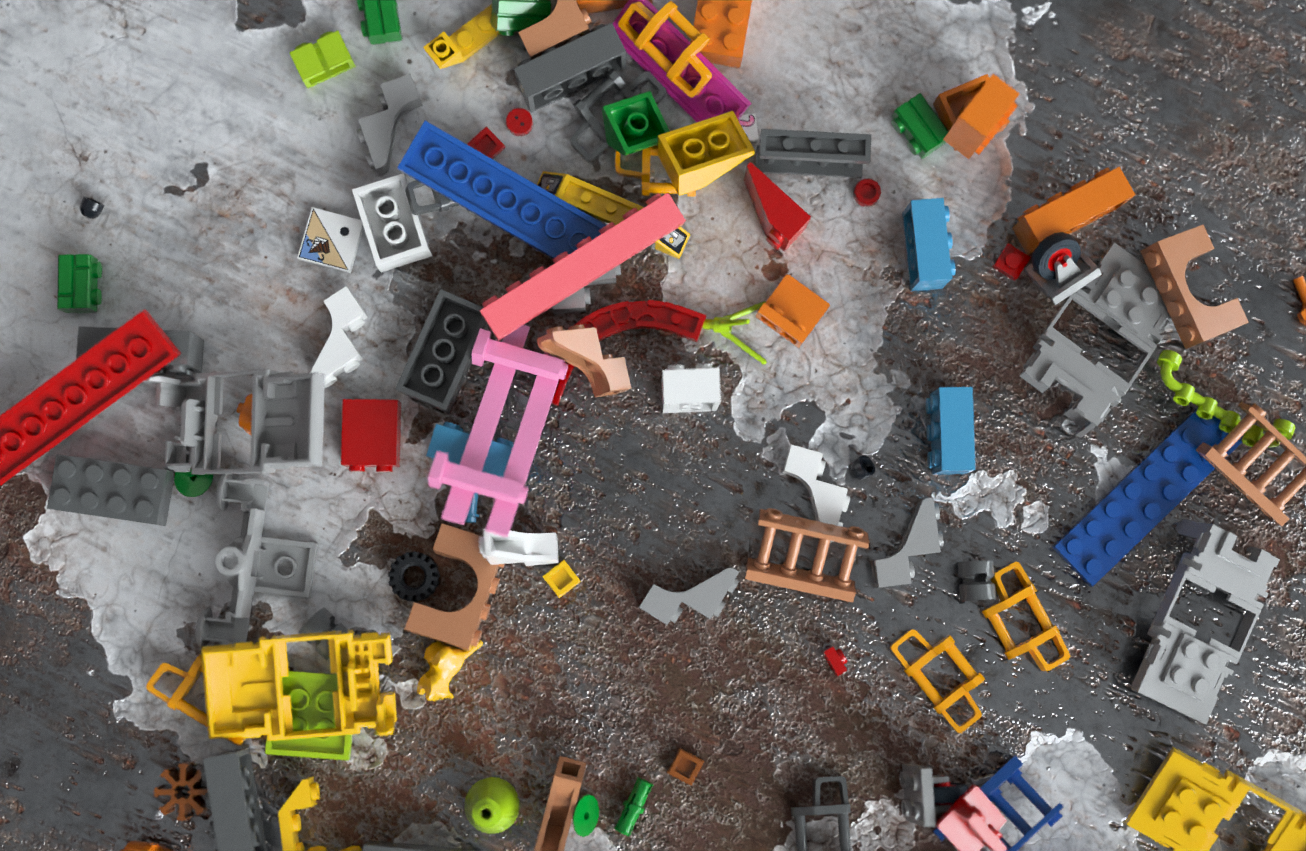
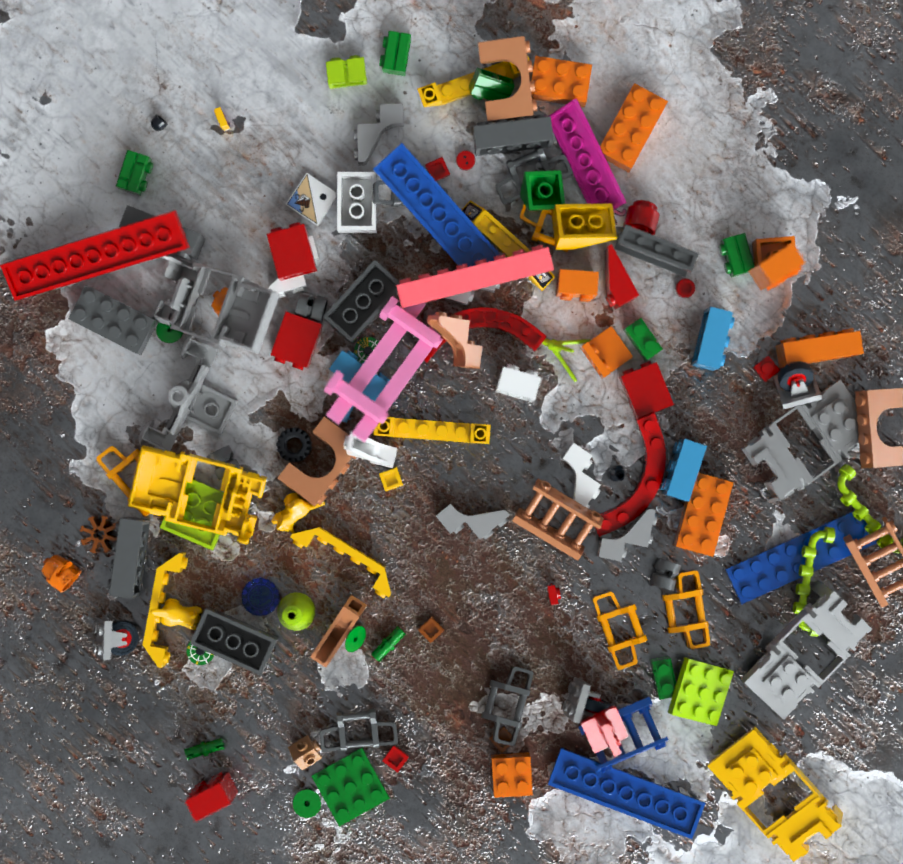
camera: 25 degrees right, 5 degrees up
light orange bar [618,1,712,98] -> none
none -> yellow tile [214,107,230,131]
none -> clear blue tile [241,578,280,616]
none -> red brick [267,222,318,281]
none -> yellow slope [290,527,392,598]
none -> dark grey wheel [295,291,328,322]
none -> piece [354,337,379,363]
none -> yellow slope [374,417,491,444]
none -> orange brick [556,269,599,302]
none -> red plate [594,412,666,537]
none -> red brick [619,360,674,419]
none -> red piece [623,200,660,235]
none -> green brick [623,318,663,361]
none -> green brick [649,656,676,700]
none -> lime plate [667,657,734,726]
none -> orange brick [673,473,734,557]
none -> lime bar [793,527,835,637]

